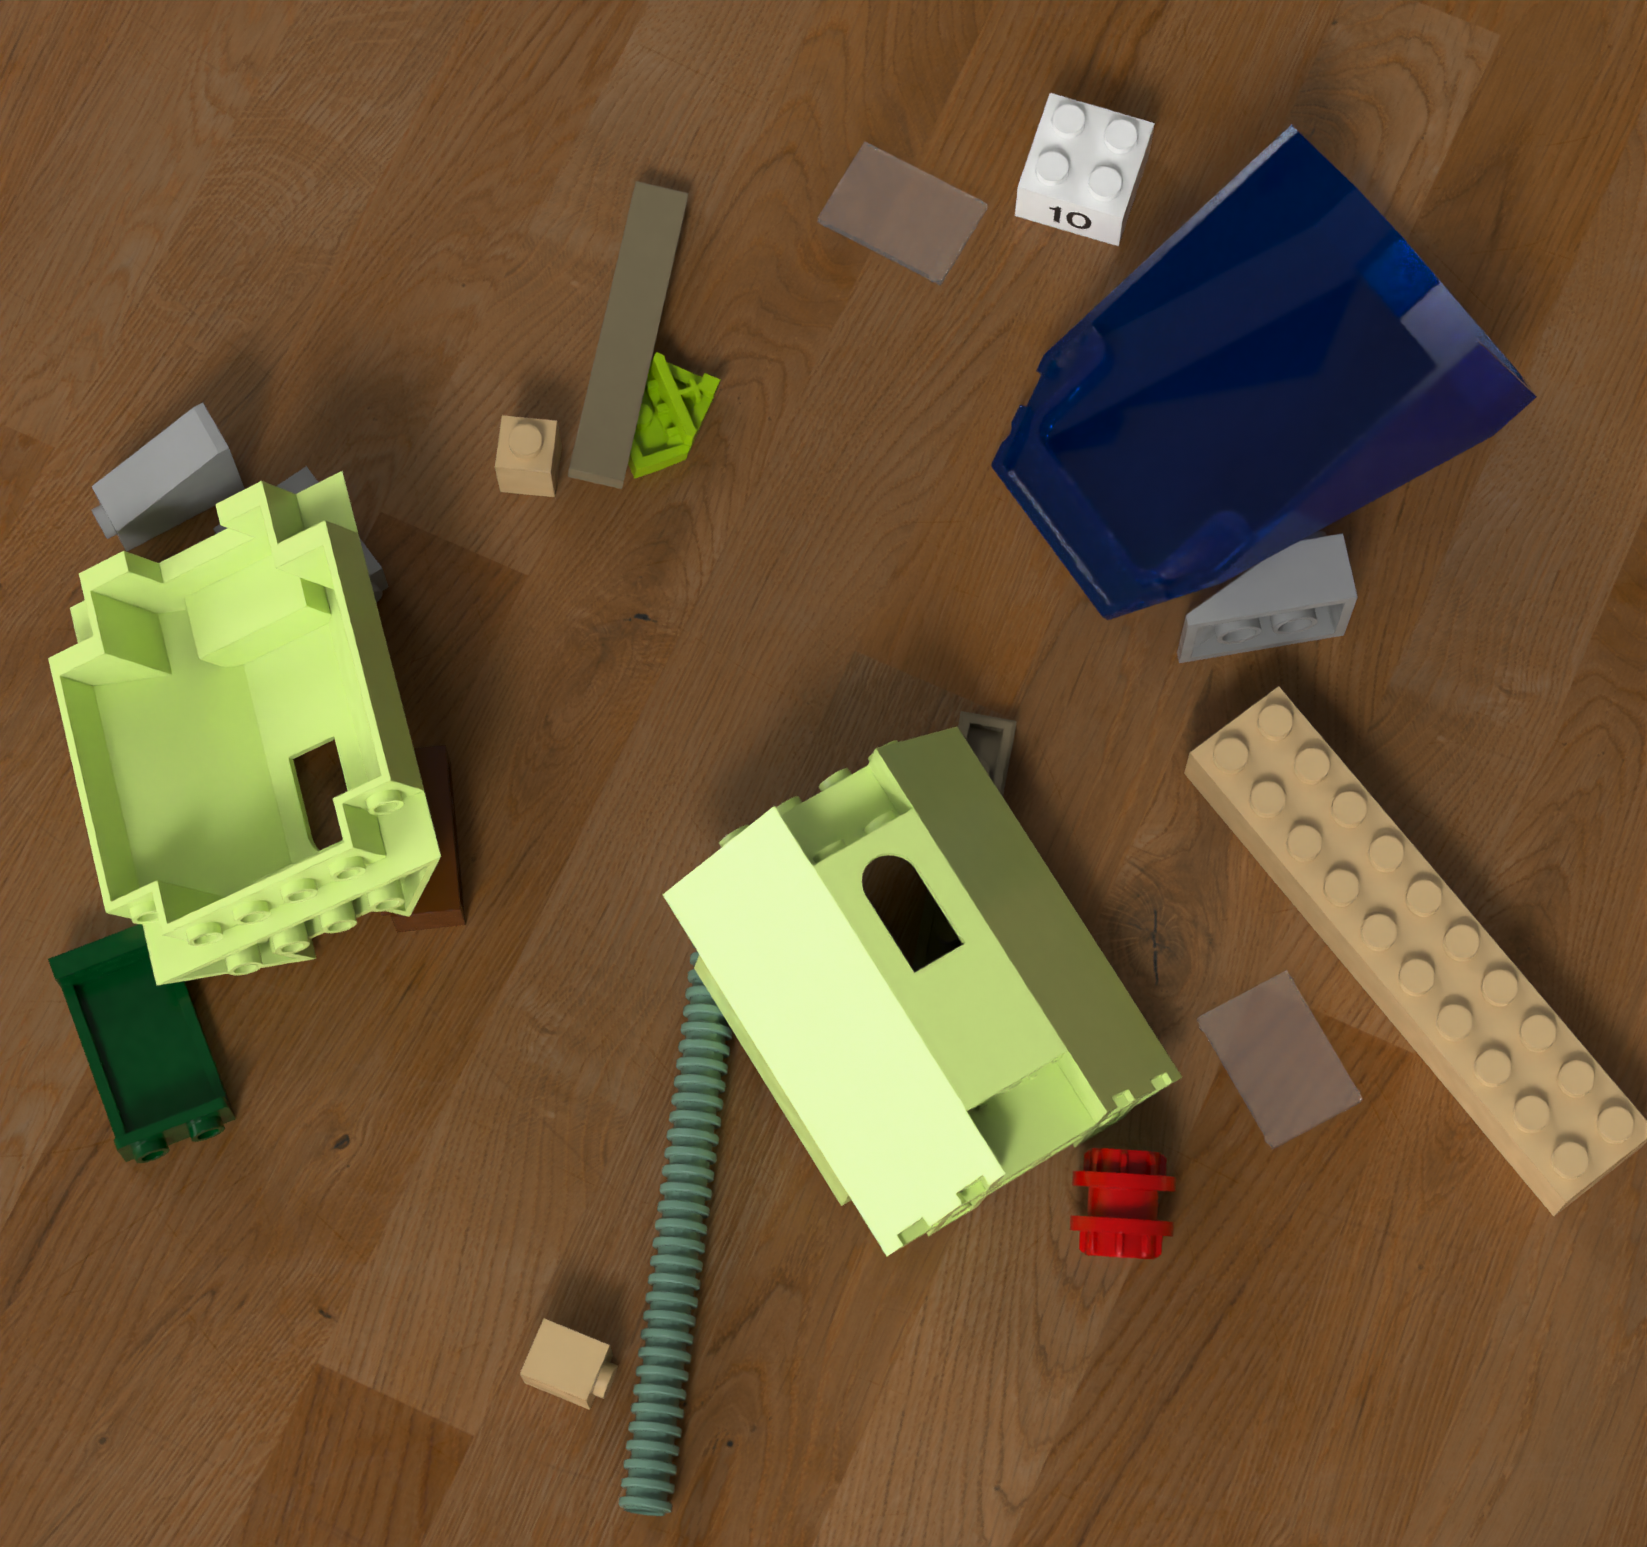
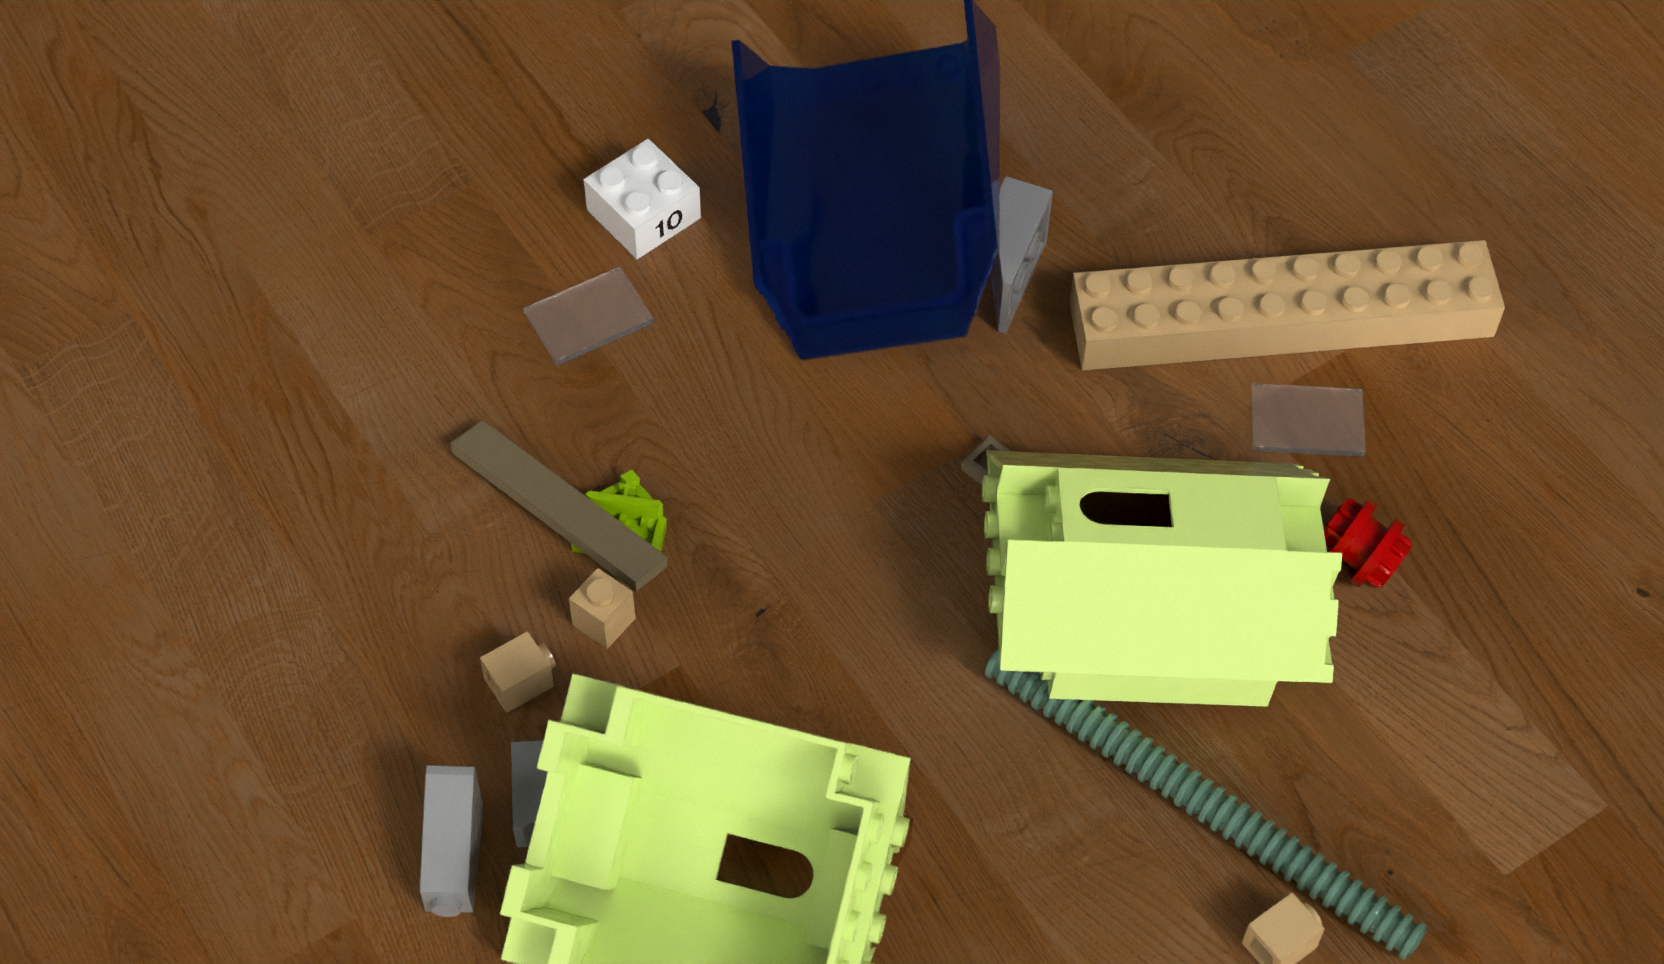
camera: 60 degrees left, 15 degrees down
none -> tan brick [480,631,556,713]

